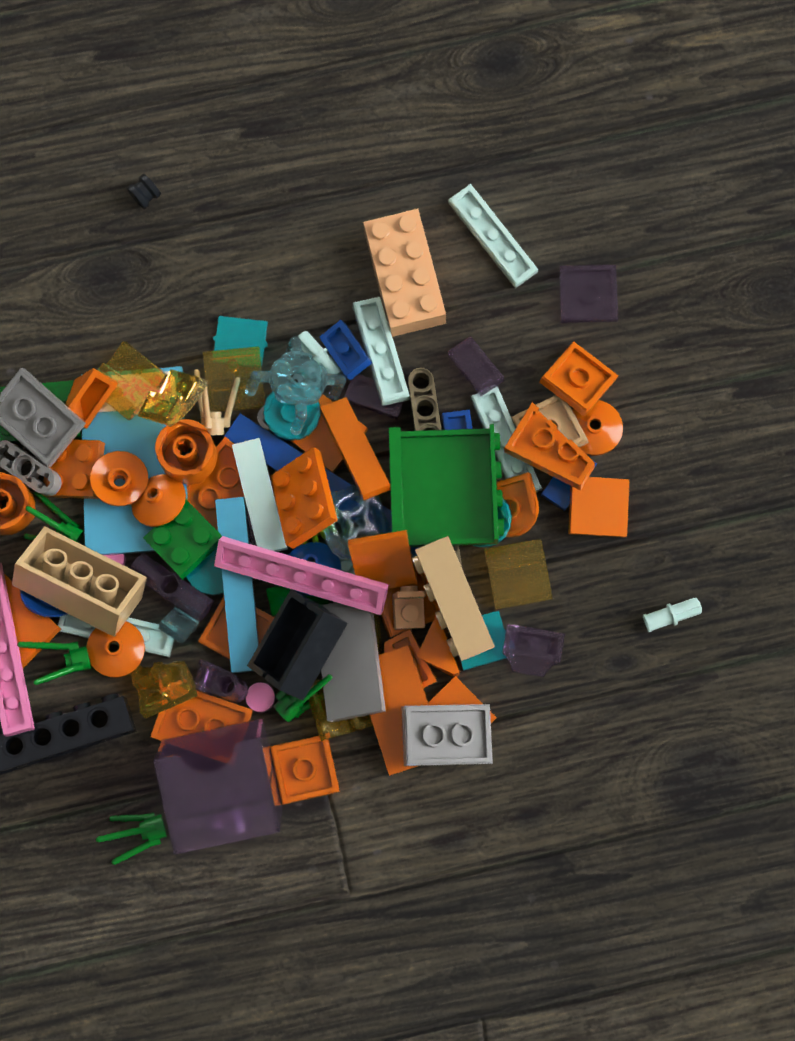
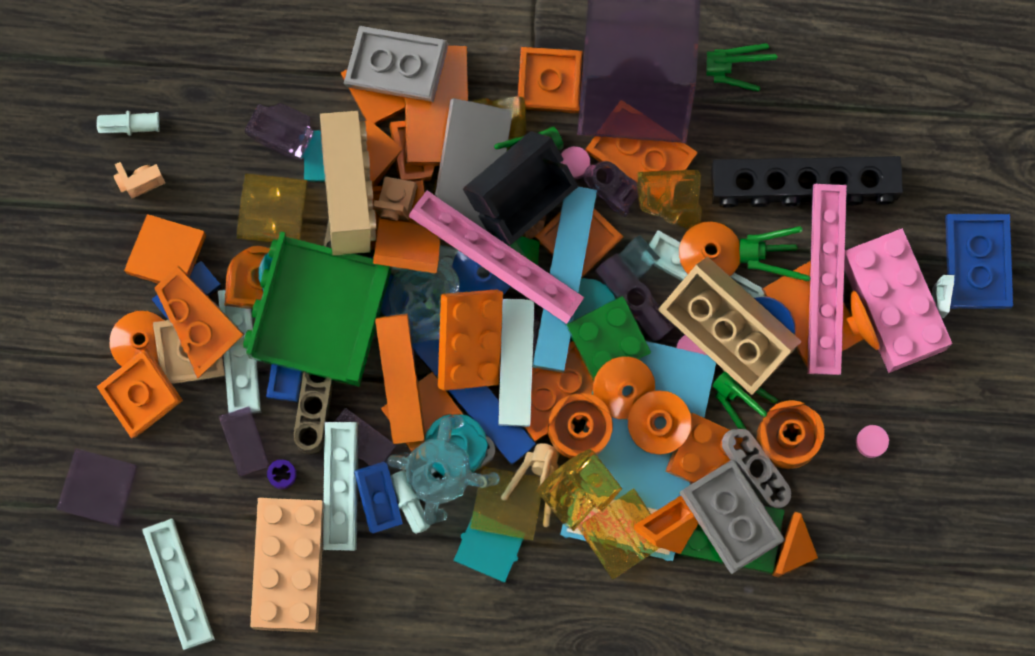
camera: 170 degrees left, 0 degrees up
none -> light nougat bracket [114,162,165,199]
none -> dark purple bush [267,459,297,490]

